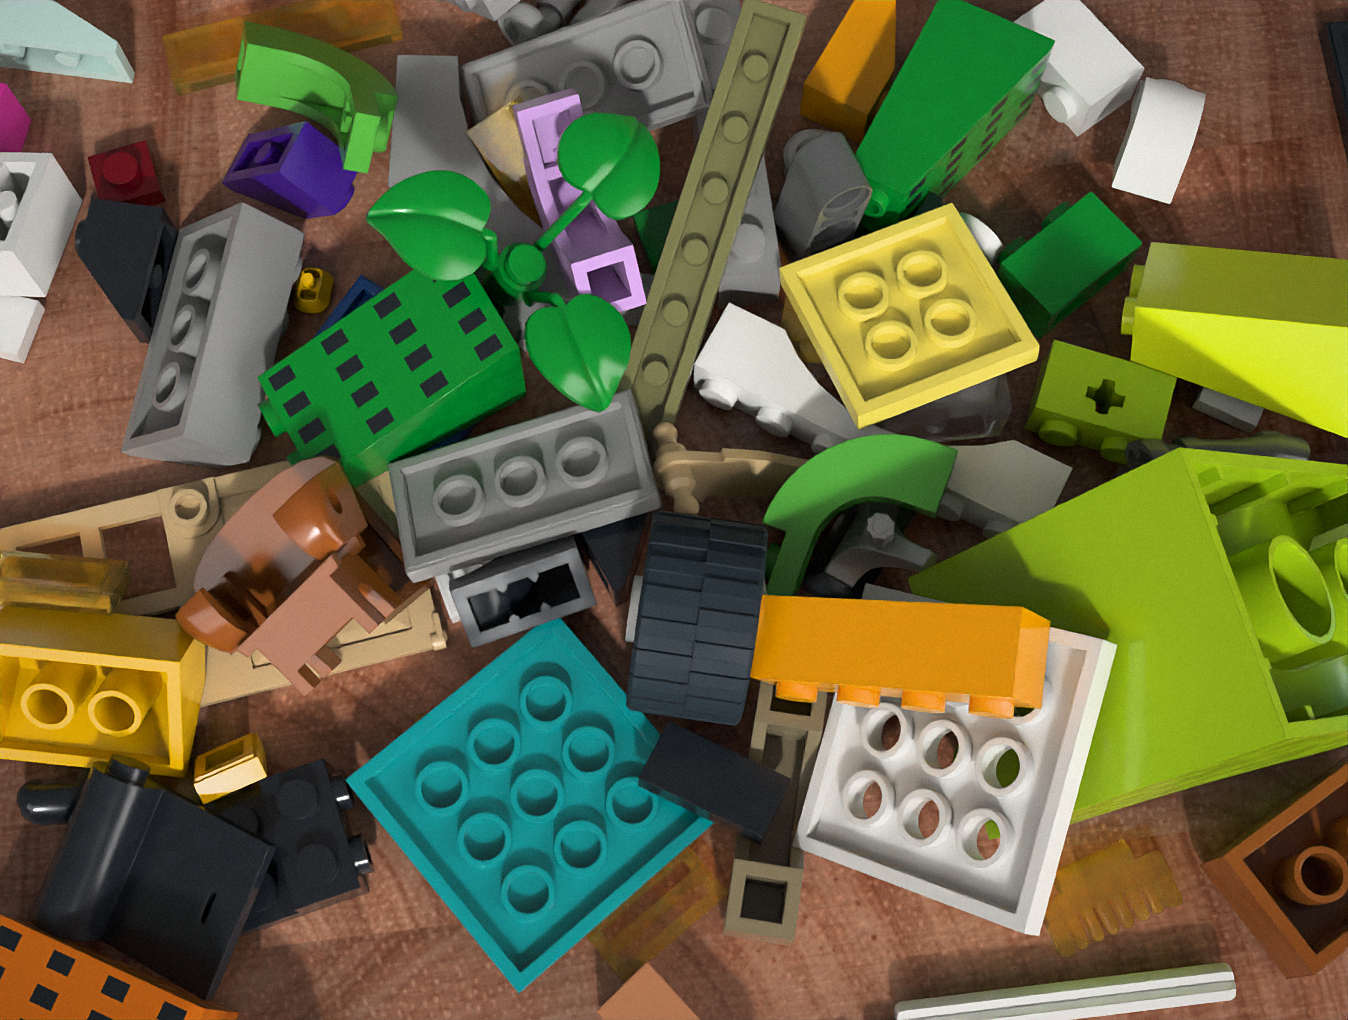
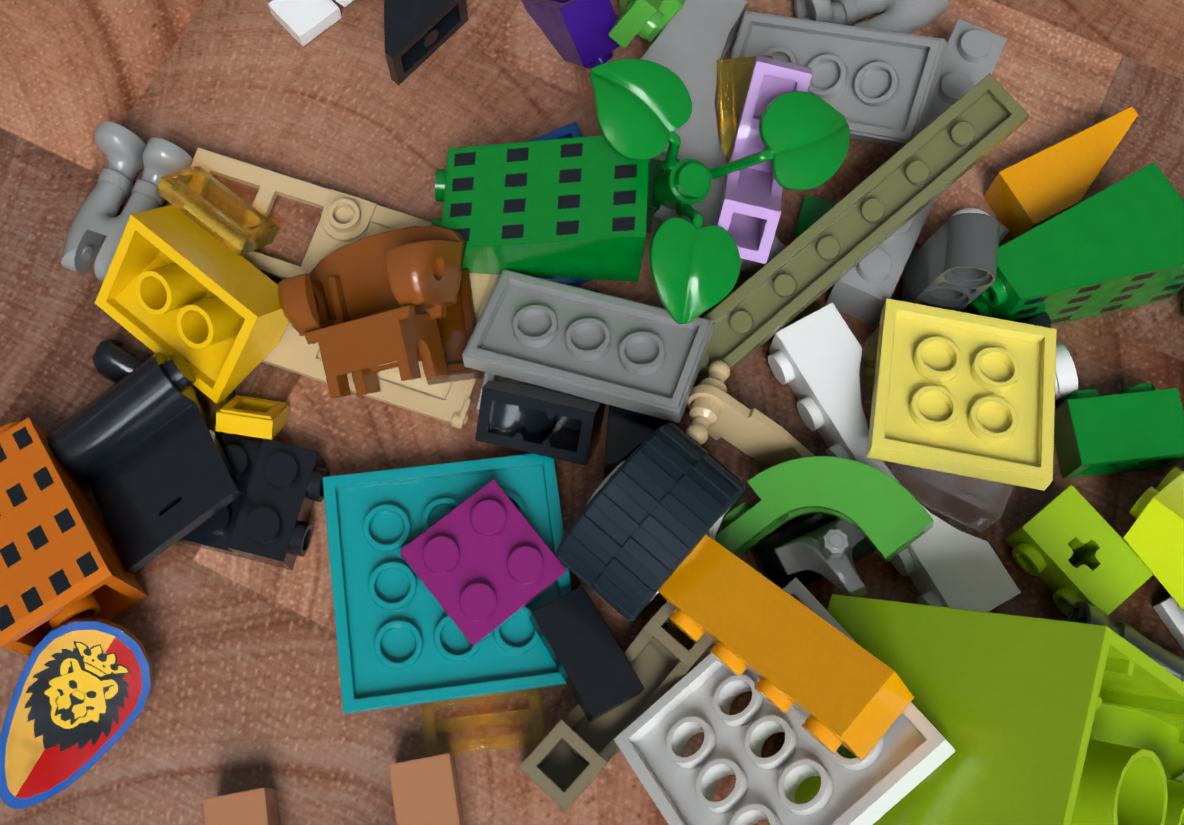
camera: 30 degrees right, 0 degrees up
light grey slope [121,202,305,469] -> none
yellow rock [293,268,333,313] -> none
none -> magenta plate [399,479,567,648]

